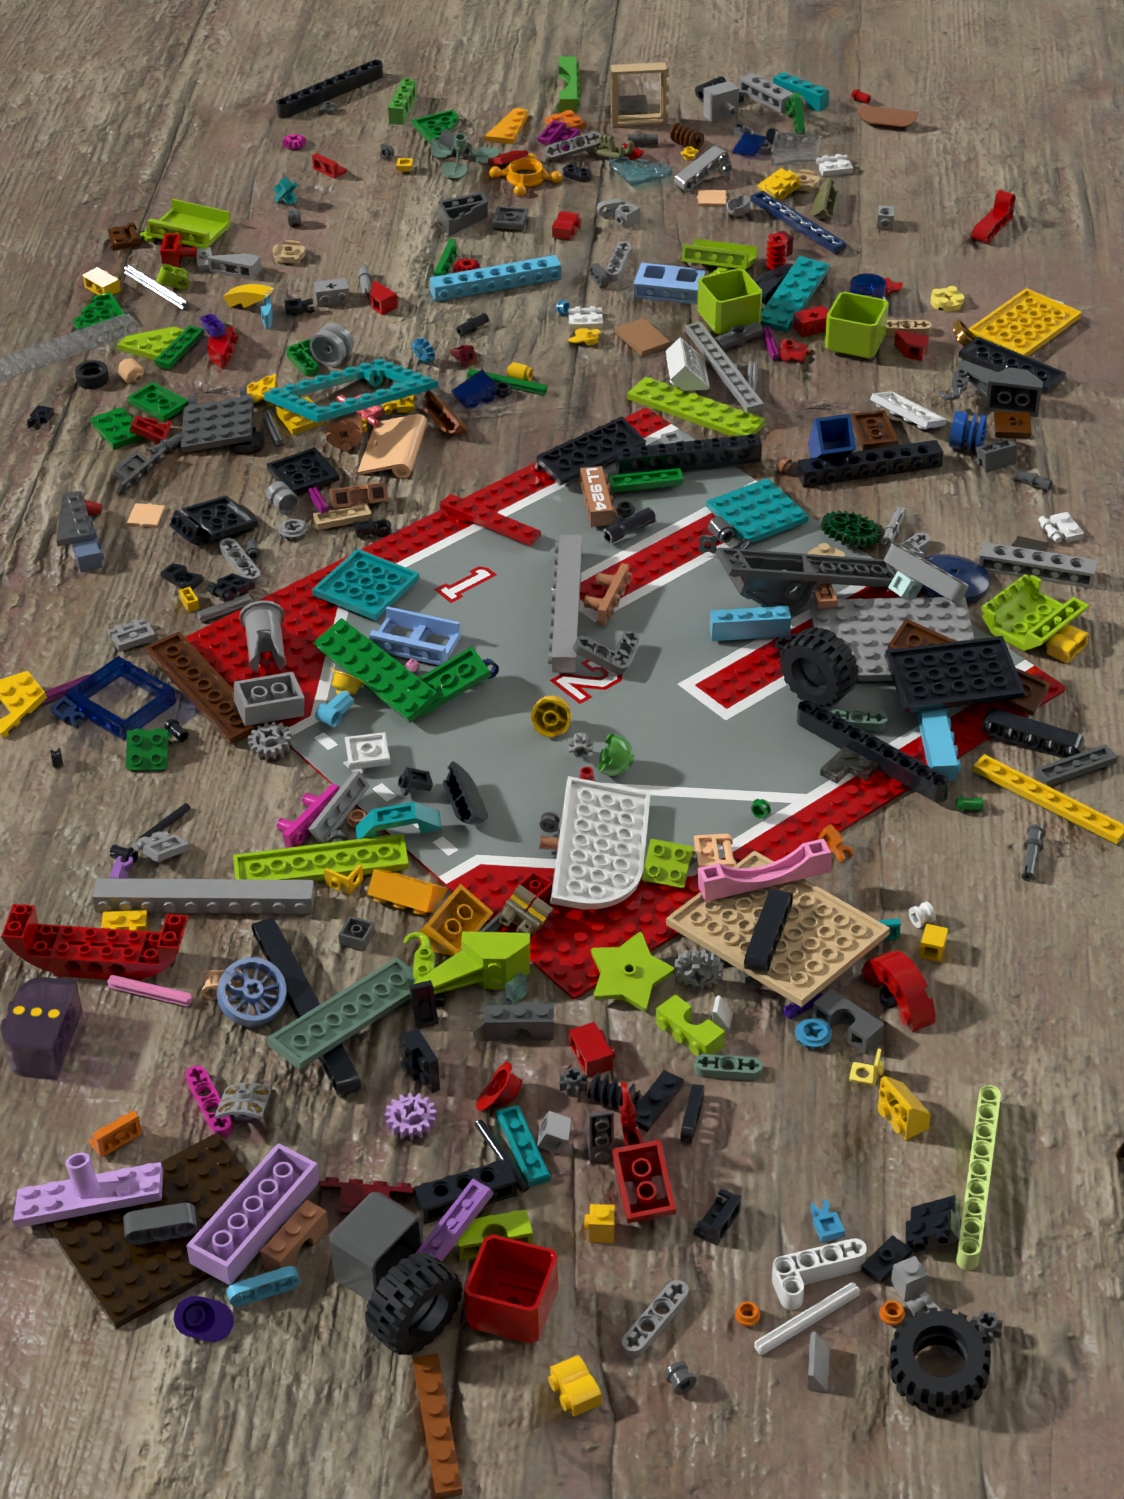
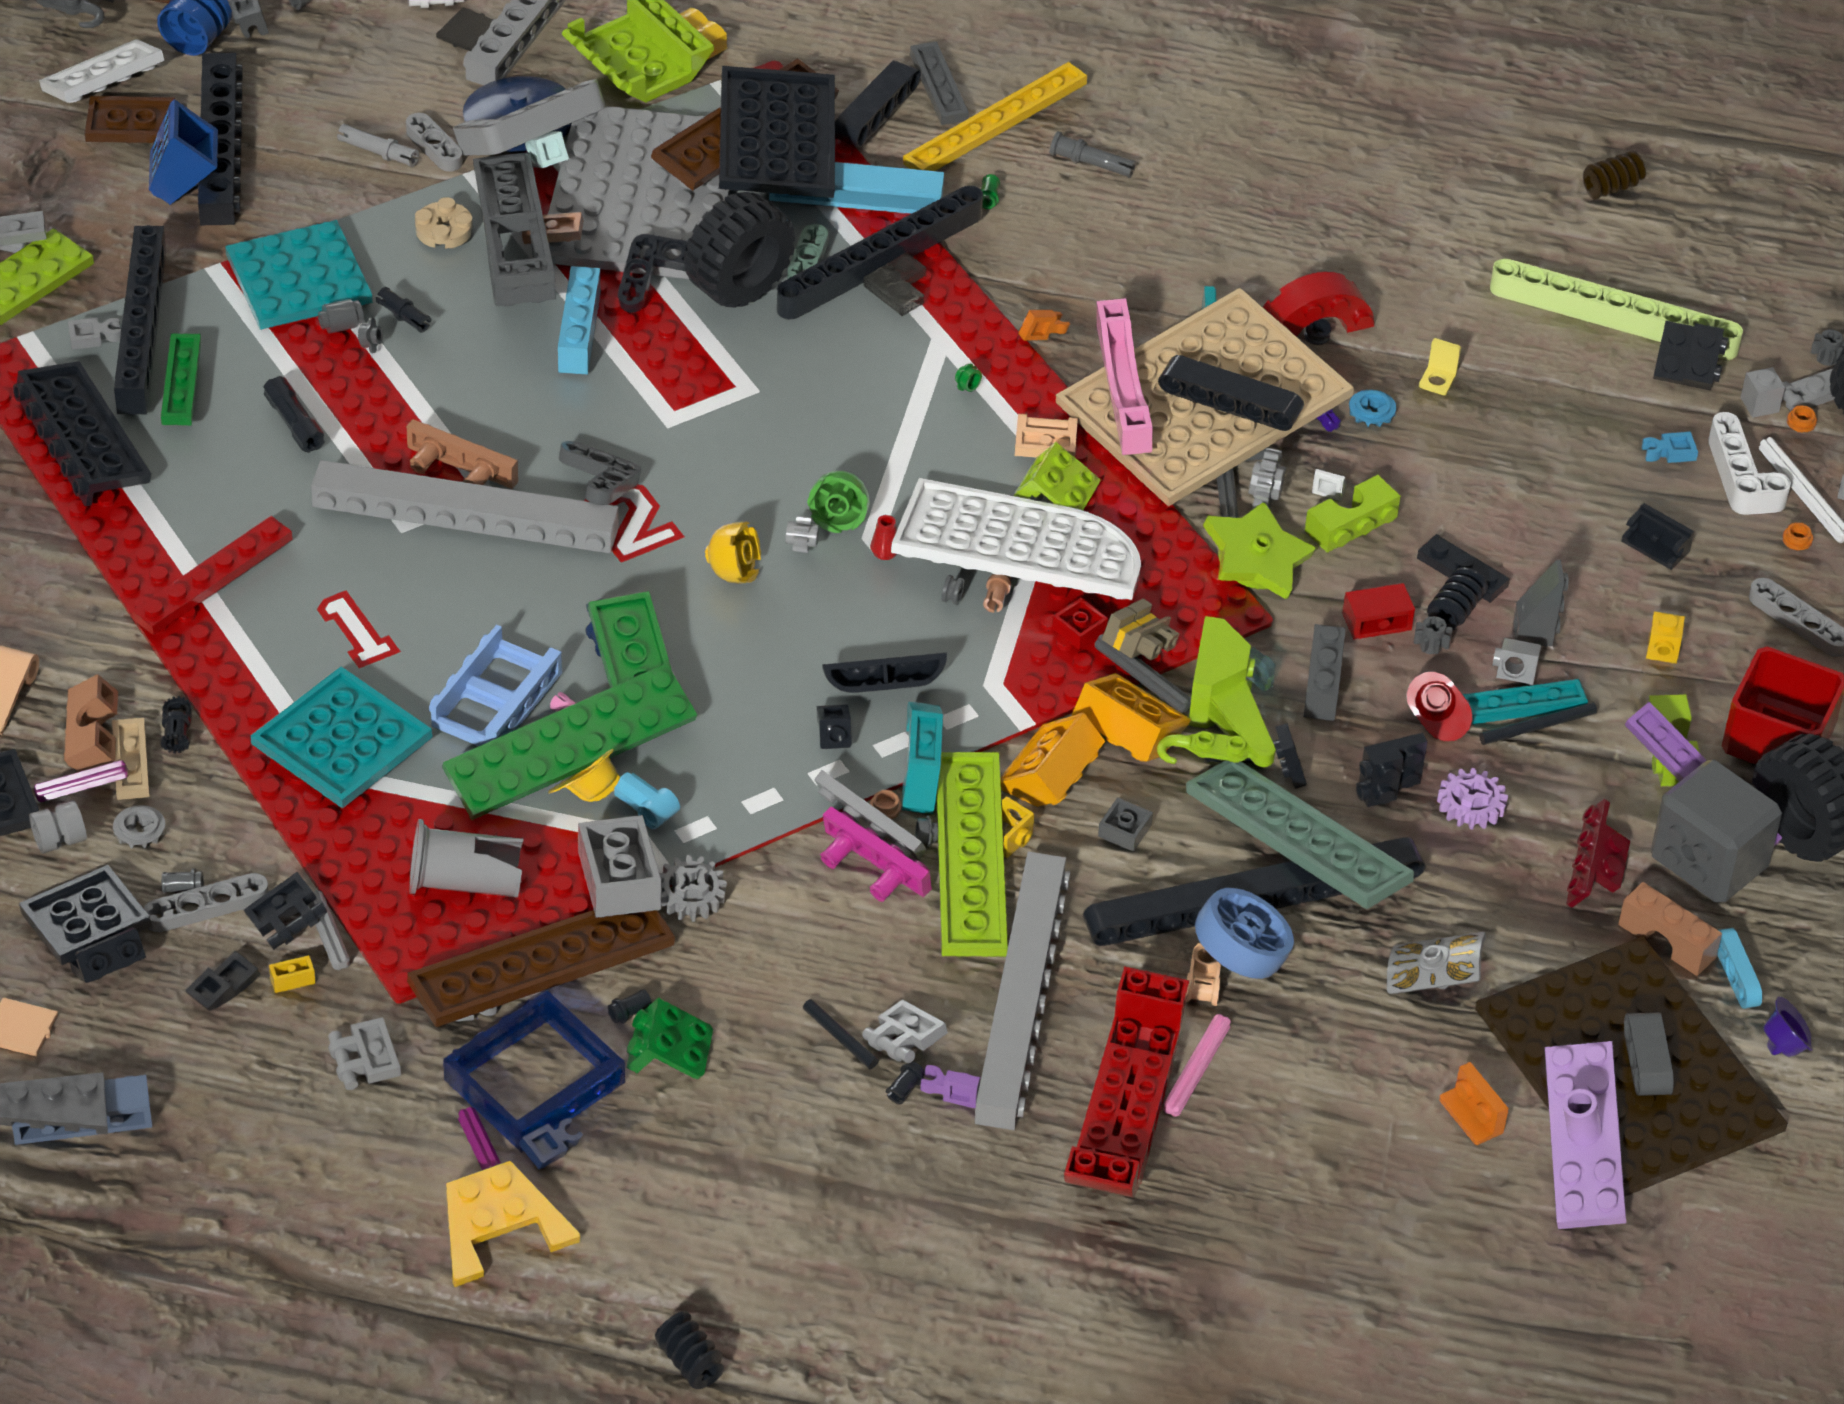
camera: 85 degrees left, 5 degrees up
clear purple brick [1,977,83,1080] -> none
black bush [50,748,64,768] -> none
yellow plate [101,910,148,931] -> none
dark pink beam [186,1065,233,1138] -> none
lavender brick [187,1143,320,1285] -> none
white plate [345,732,391,770] -> none
black brick [414,1159,517,1224] -> none
nougat brick [580,466,616,527] -> none
red slope [612,1081,676,1224] -> none
pearl dark grey plate [616,501,635,518] -> none
black beam [680,1084,705,1143] -> none
sand green beam [694,1054,762,1081] -> none
nougat plate [776,457,793,474] -> none
dark grey arch [812,988,885,1054] -> none
dark green gear [821,510,882,548] -> none
black plate [861,1235,912,1284] -> none
yellow slope [877,1076,931,1141] -> none
white wheel [909,902,936,928] -> none
yellow brick [919,924,948,962] -> none

